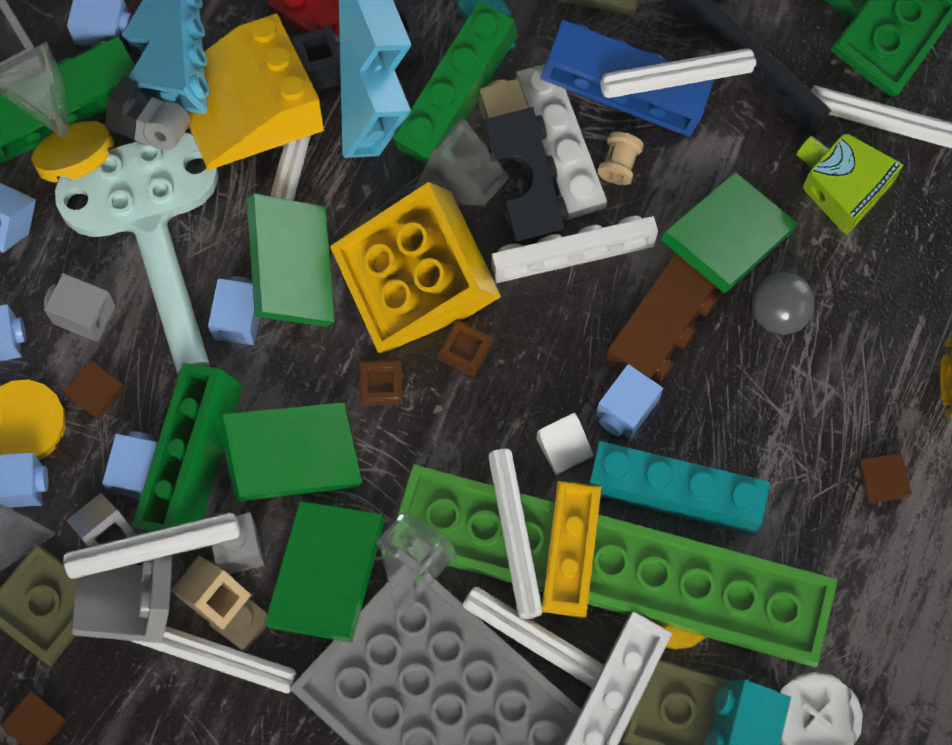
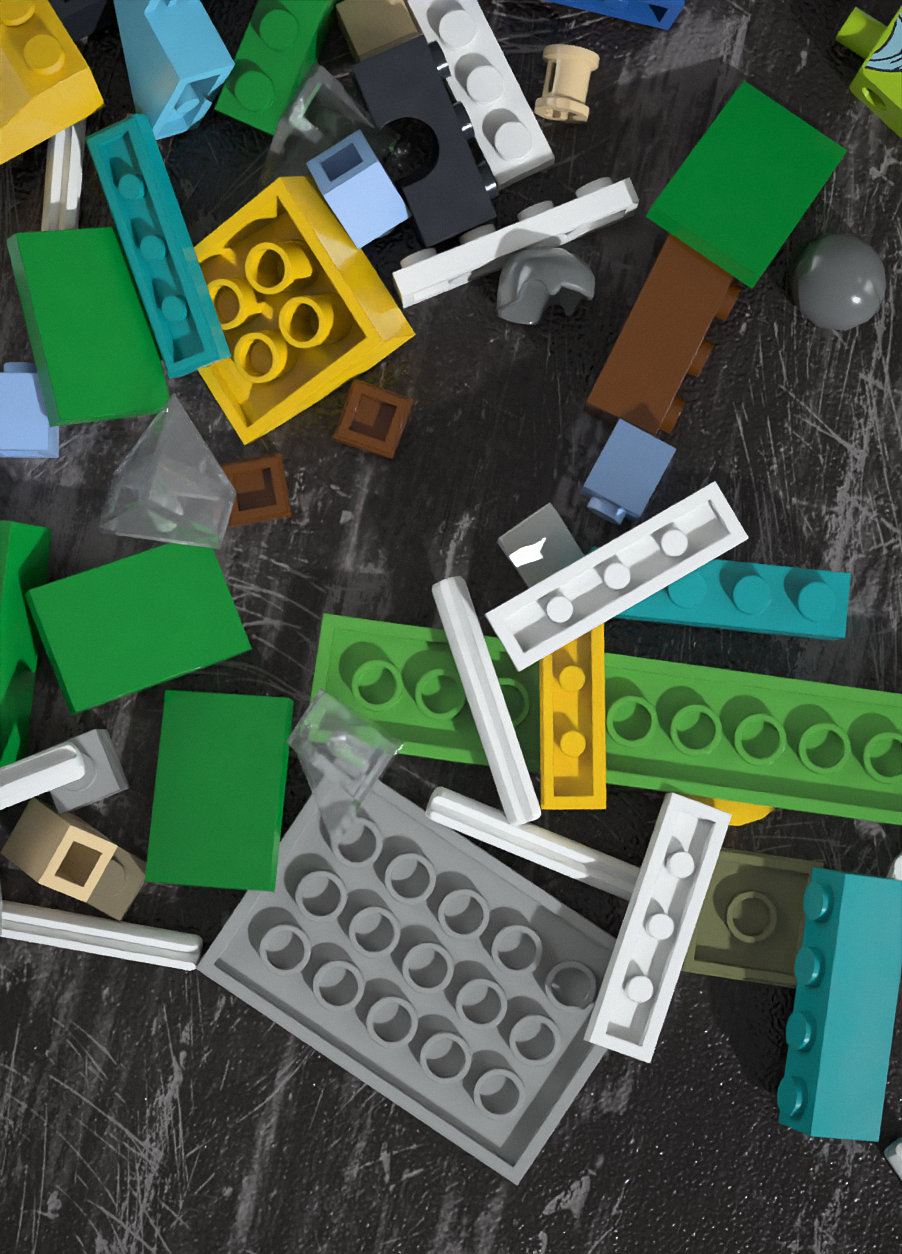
camera: 10 degrees left, 15 degrees up
none -> teal tile [85,114,232,379]
none -> clear slope [98,393,236,549]
none -> light blue brick [306,129,412,249]
none -> white plate [485,481,748,672]
none -> dark grey hair [496,246,595,325]

